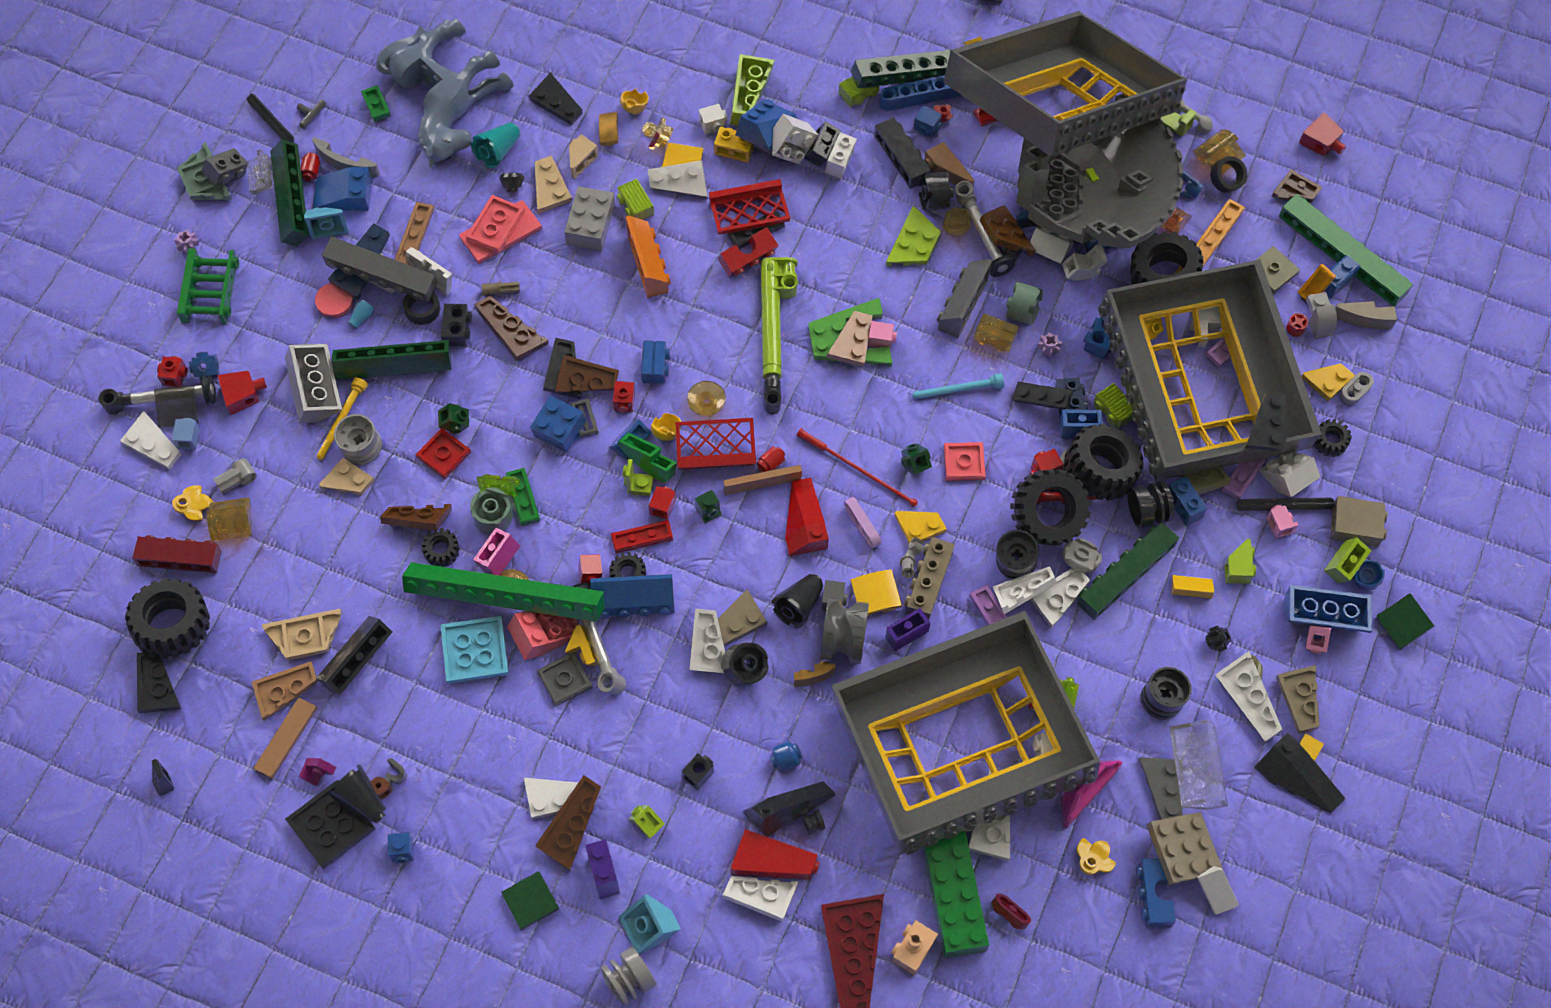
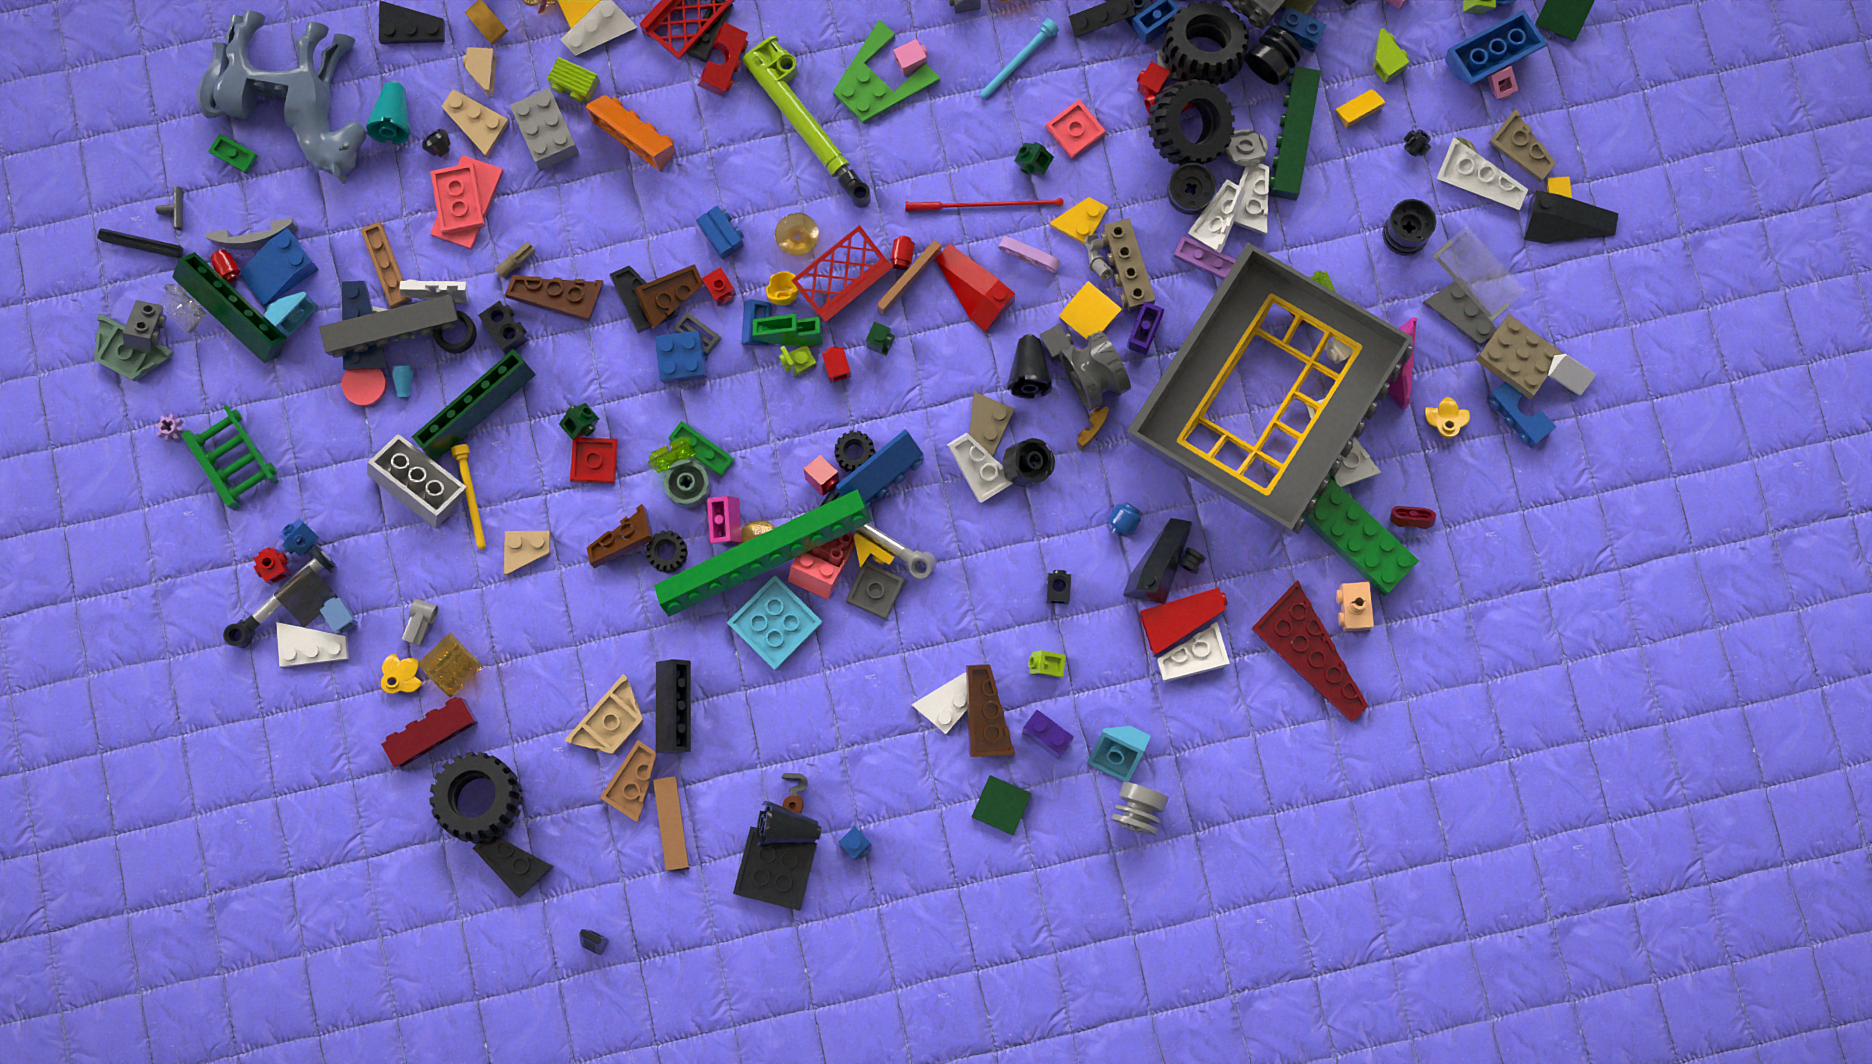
camera: 30 degrees left, 15 degrees up
red torso [217,371,267,415] -> none
magenta bracket [299,758,337,786] -> none
light grey wheel [334,414,383,465] -> none
red tile [611,520,673,554] -> none
wing [826,311,872,367] -> none

